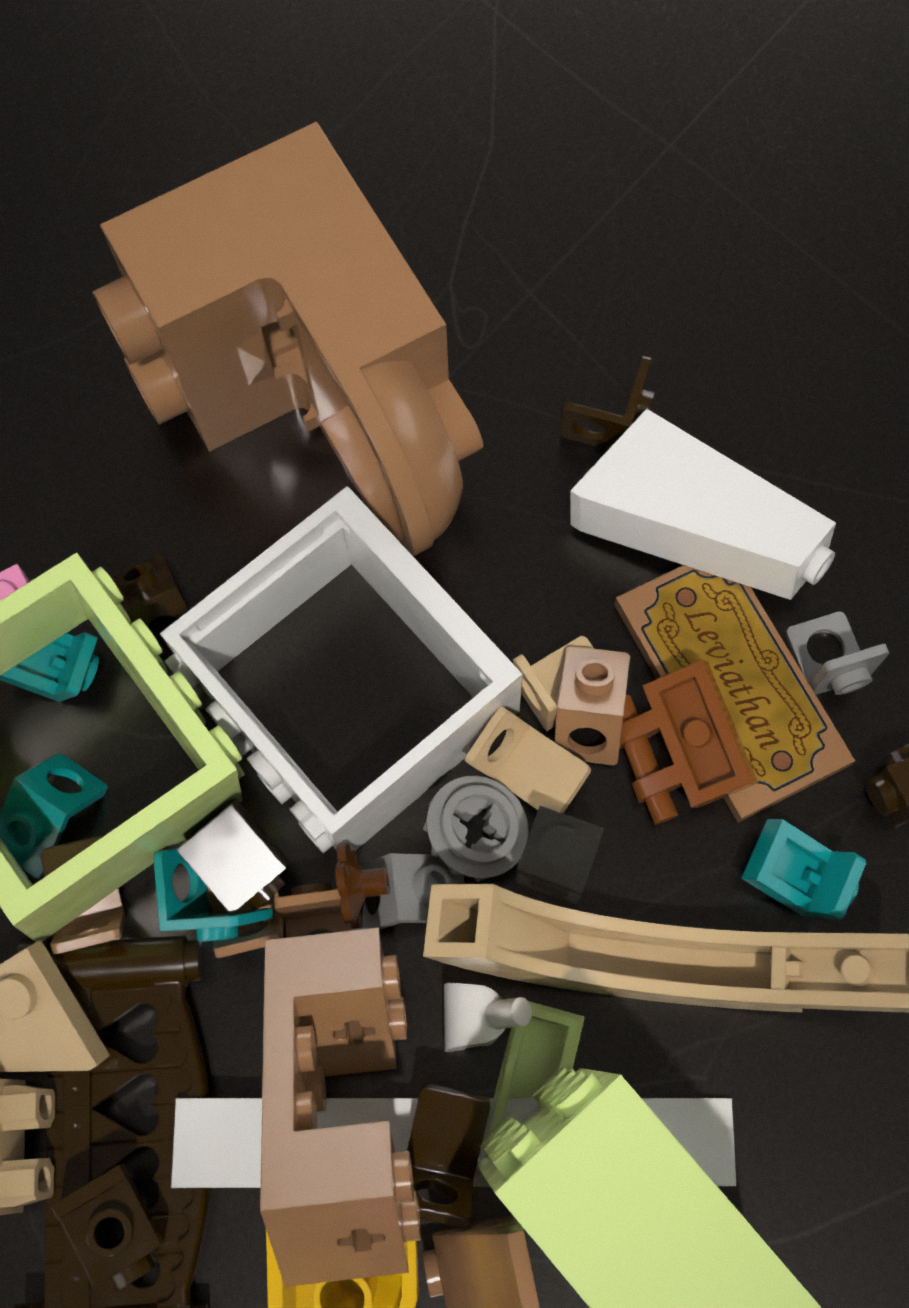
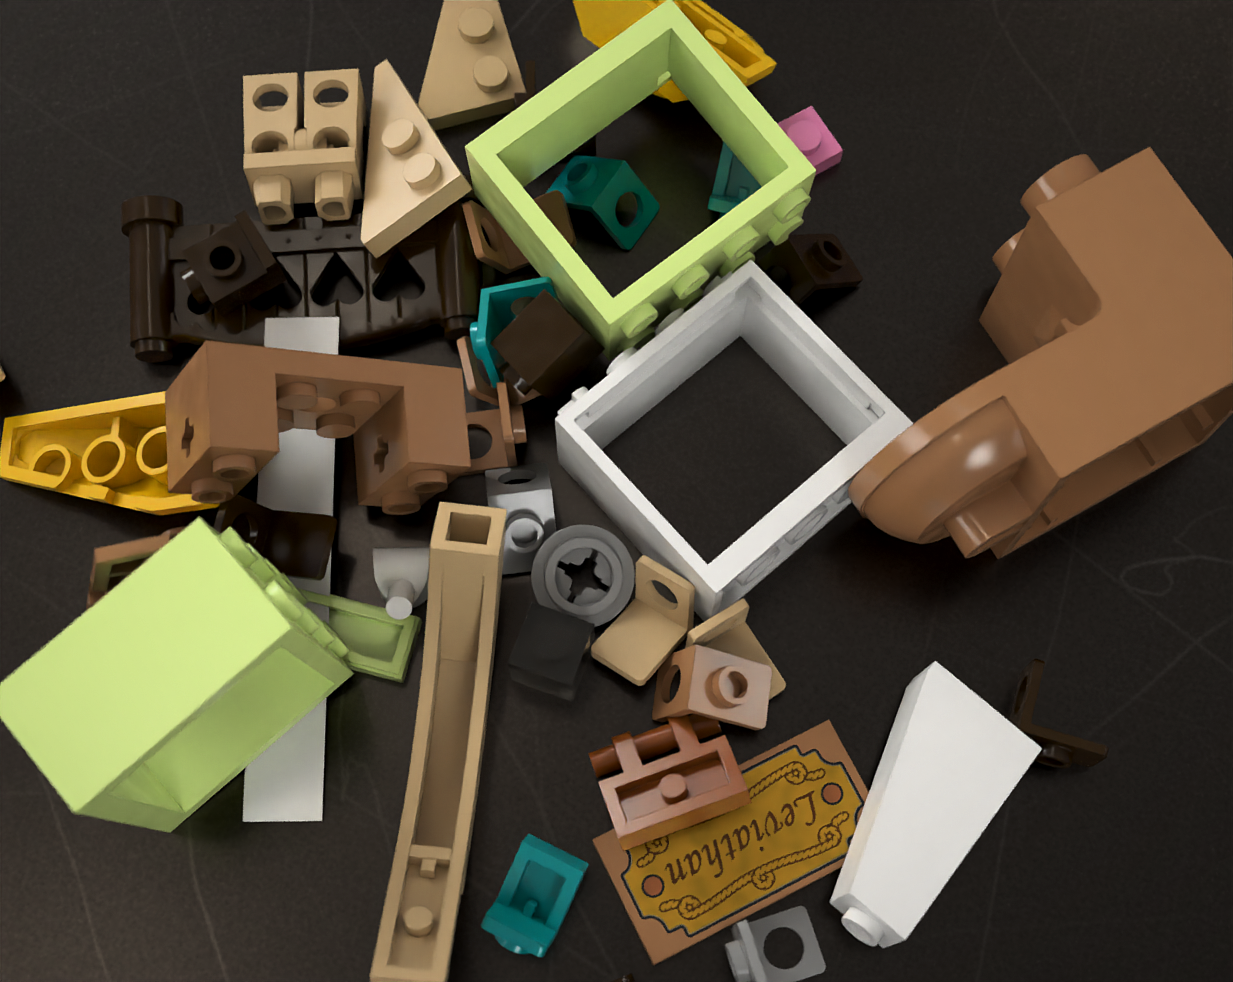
camera: 85 degrees right, 0 degrees up
reddish brown plant [335,843,390,929] -> none

